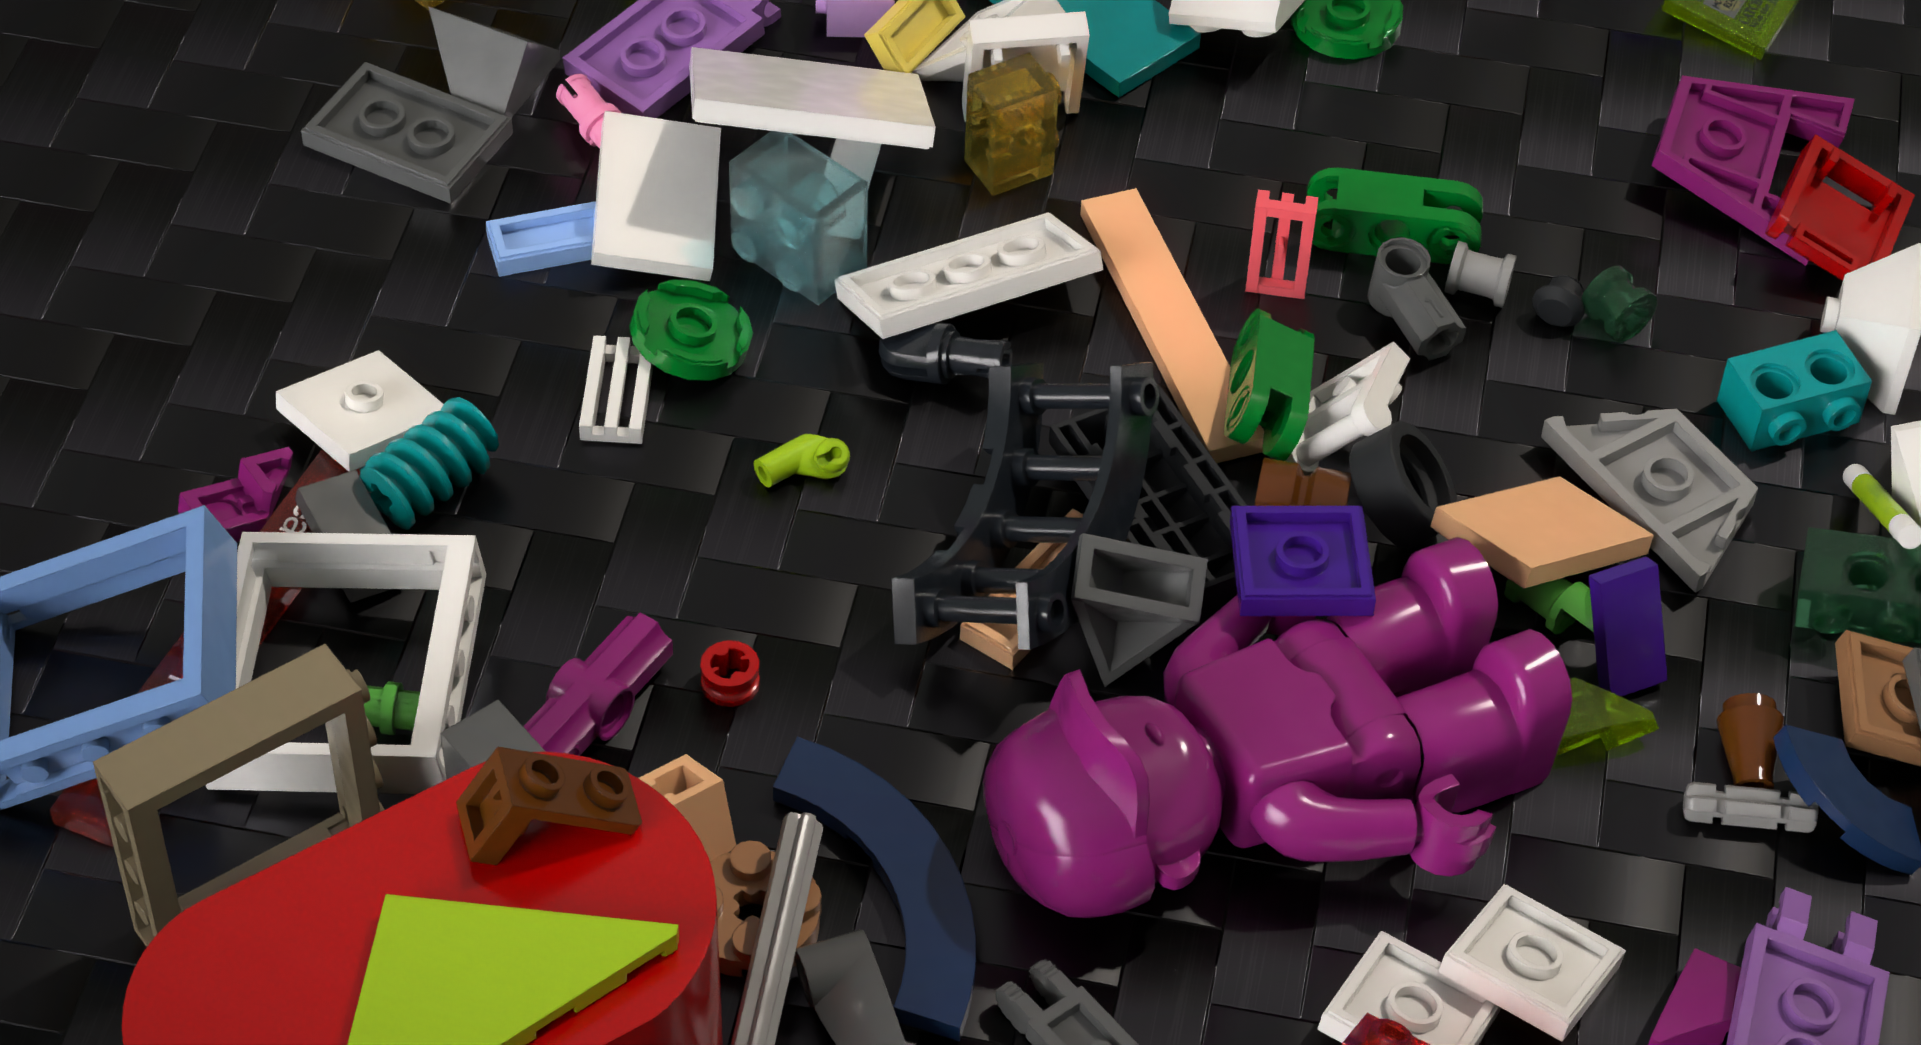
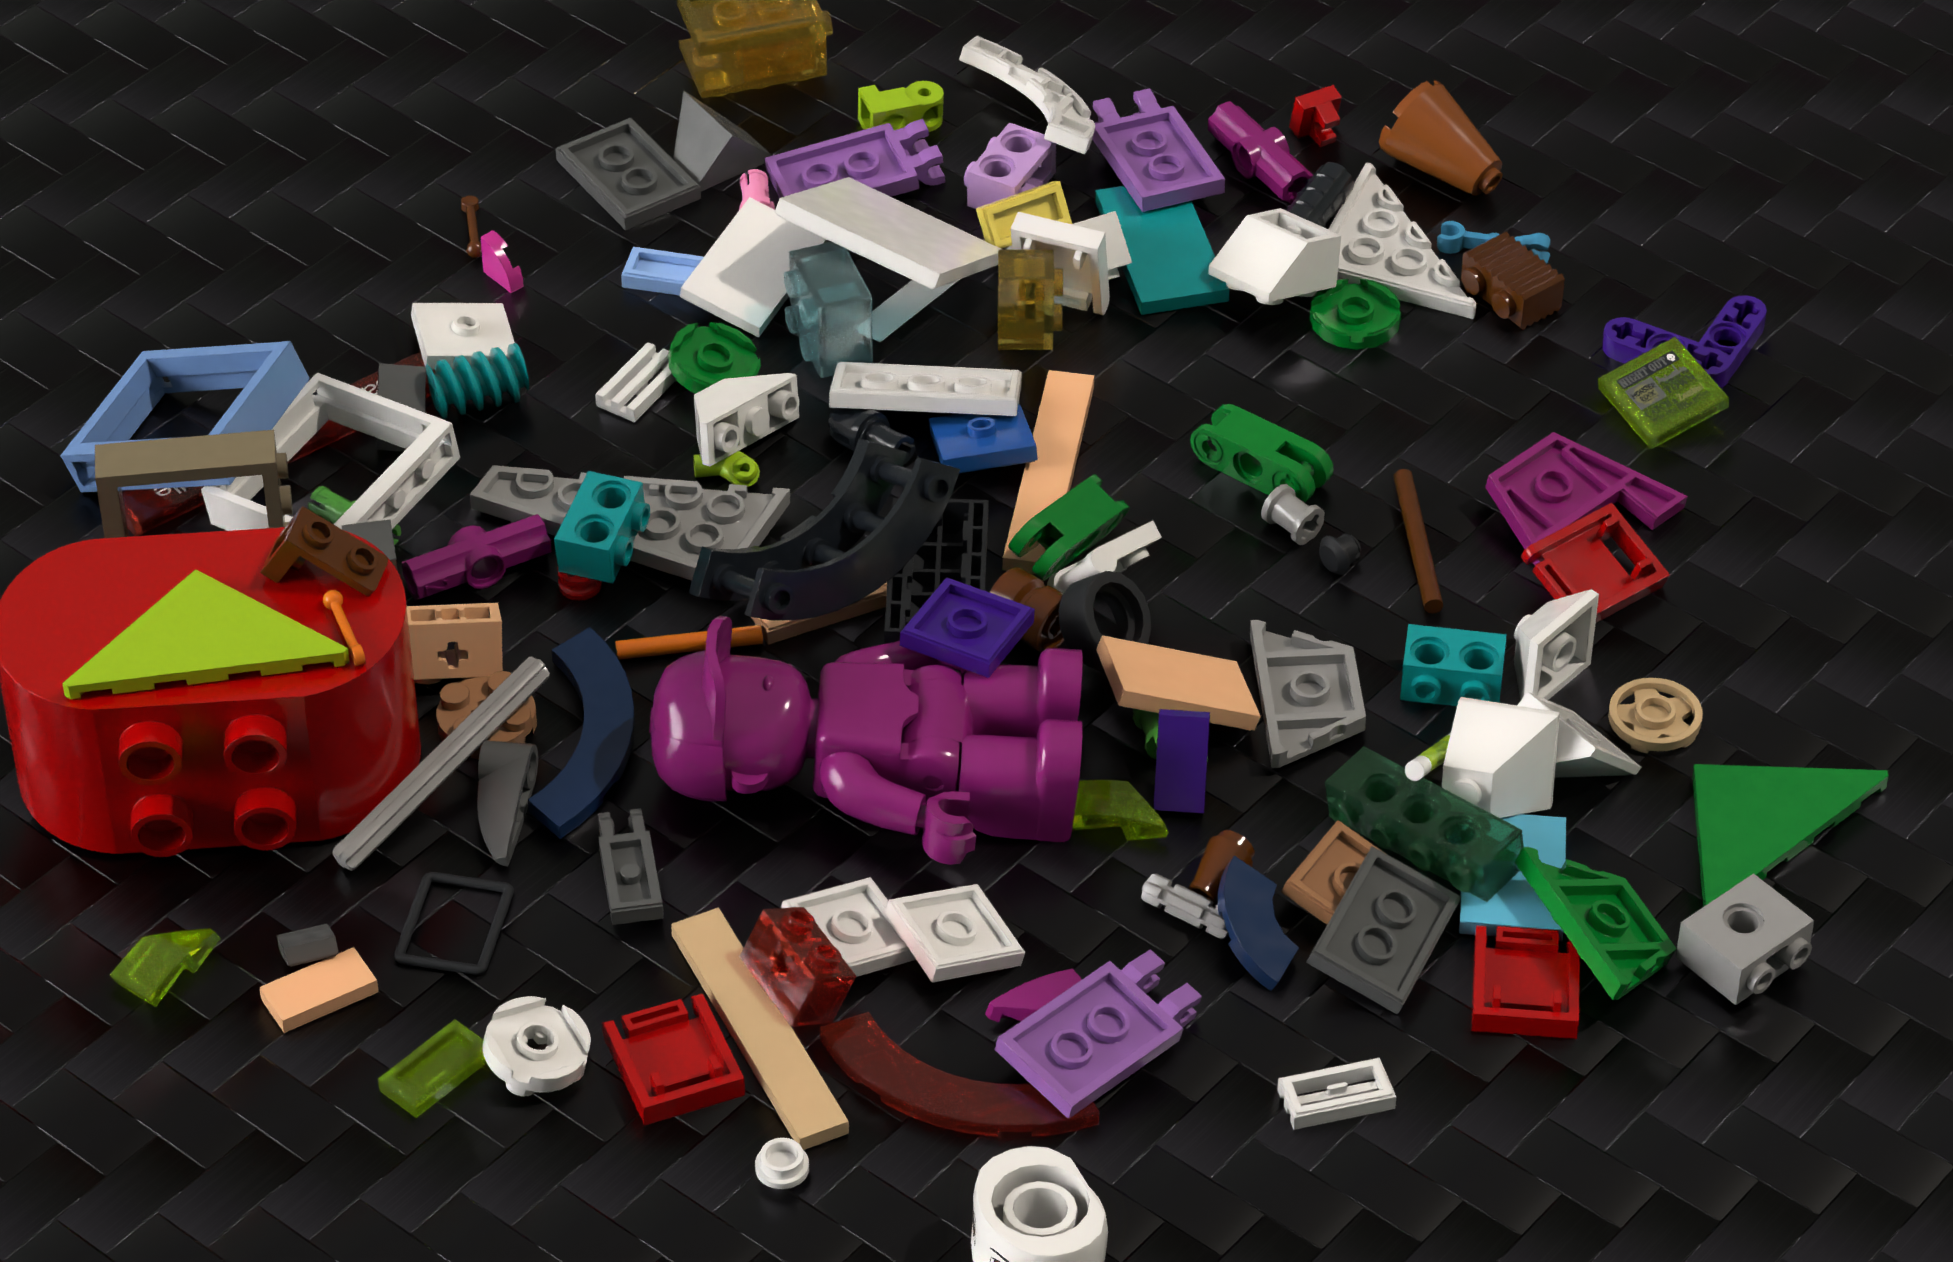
camera: 30 degrees right, 5 degrees down
magenta slope [178,447,293,542] -> none
dark grey slope [1071,533,1208,687] -> none
coral tile [1245,189,1319,299] -> none
dark grey piece [1367,237,1466,361] -> none
clear green wheel [1581,265,1658,342] -> none
none -> orange hinge [323,590,366,667]
none -> reddish brown hinge [461,195,482,258]
none -> light grey wing [470,465,790,581]
none -> dark pink tile [481,230,524,293]
none -> teal brick [554,471,650,584]
none -> orange bar [615,625,763,660]
none -> white slope [694,373,799,467]
none -> blue plate [928,404,1038,473]
none -> reddish brown bar [1394,469,1443,613]

